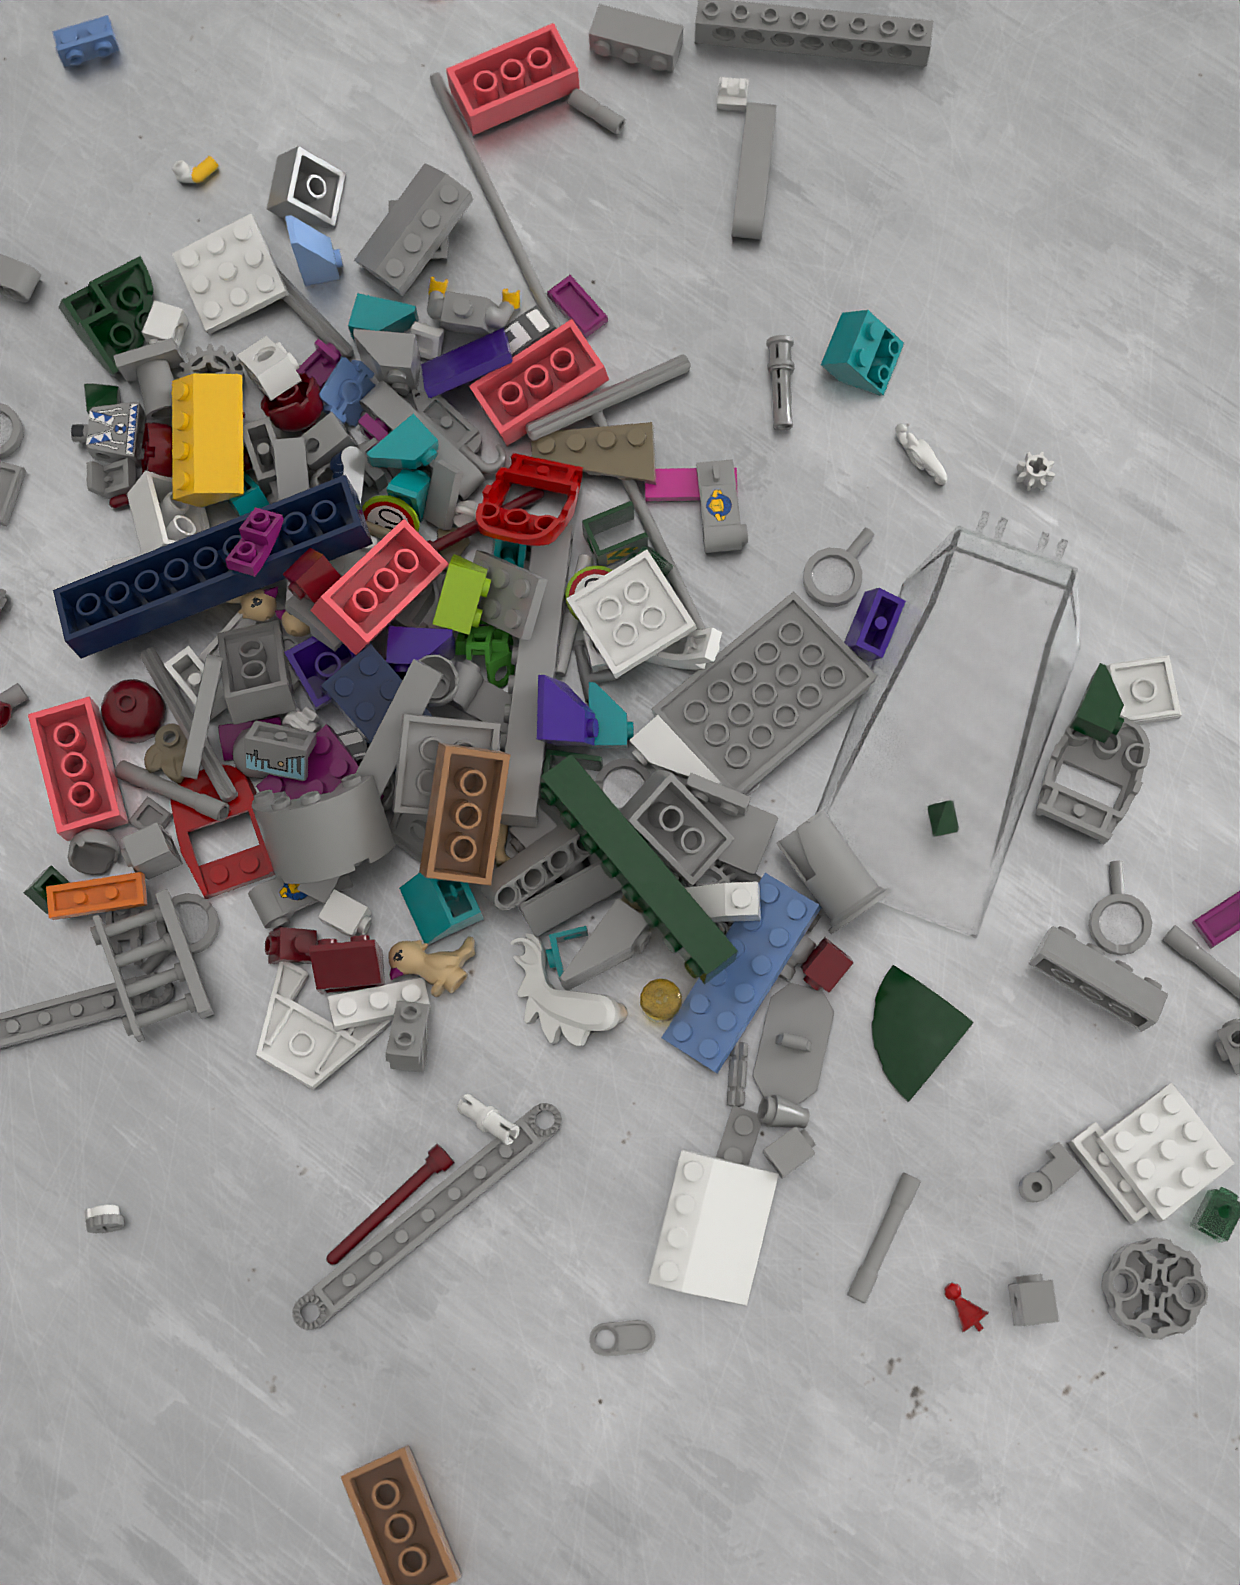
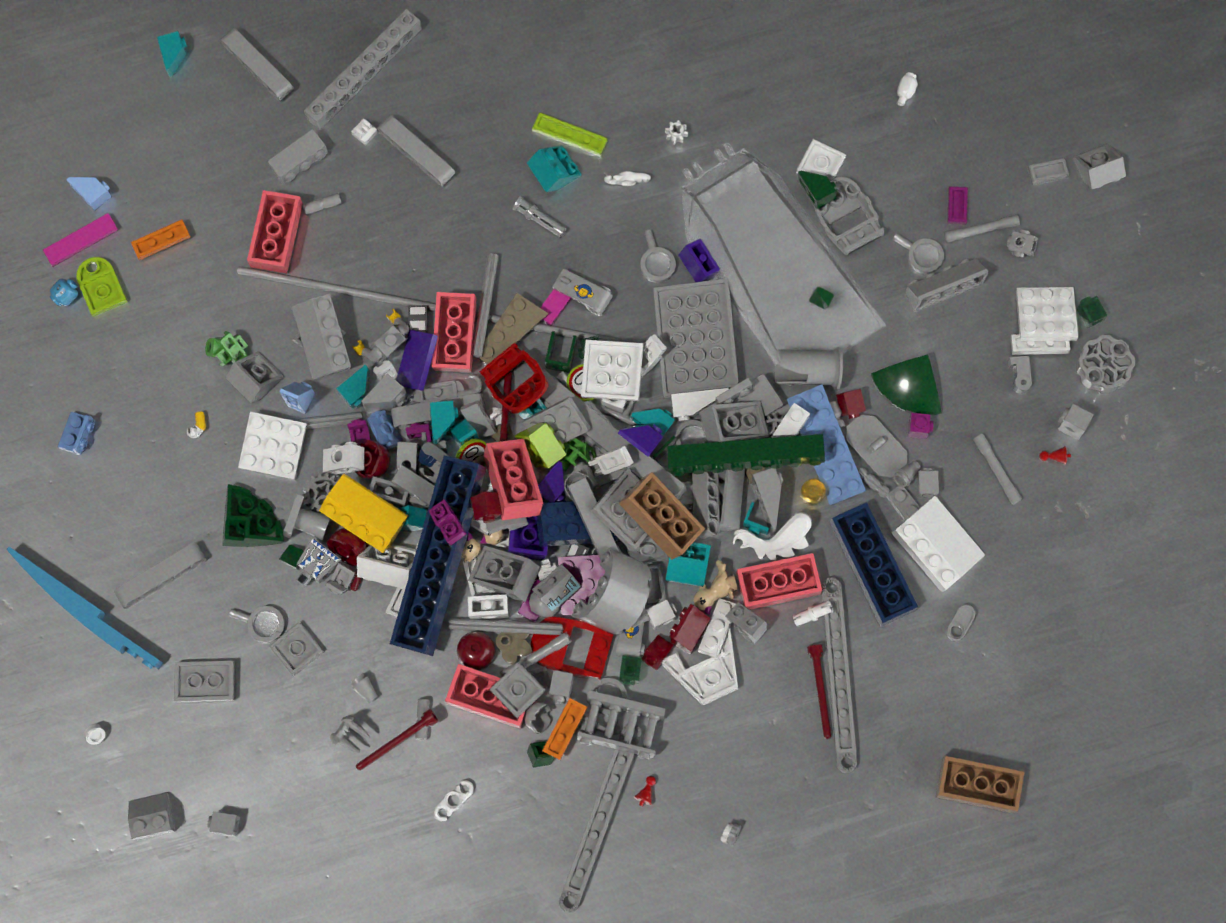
camera: 55 degrees left, 0 degrees up
white brick [142,301,189,347] -> none
light grey beam [181,654,223,779] -> none
magenta tile [547,274,608,339] -> none
none -> bright green piece [205,331,248,366]
none -> light grey tile [489,662,546,718]
none -> lime tile [532,112,608,157]
none -> white hinge [588,446,634,476]
none -> clear green brick [619,655,642,686]
none -> red piece [634,776,656,807]
none -> light grey tile [647,564,666,605]
none -> coral brick [736,553,822,610]
none -> dark blue brick [830,502,918,627]
none -> magenta brick [908,413,933,439]

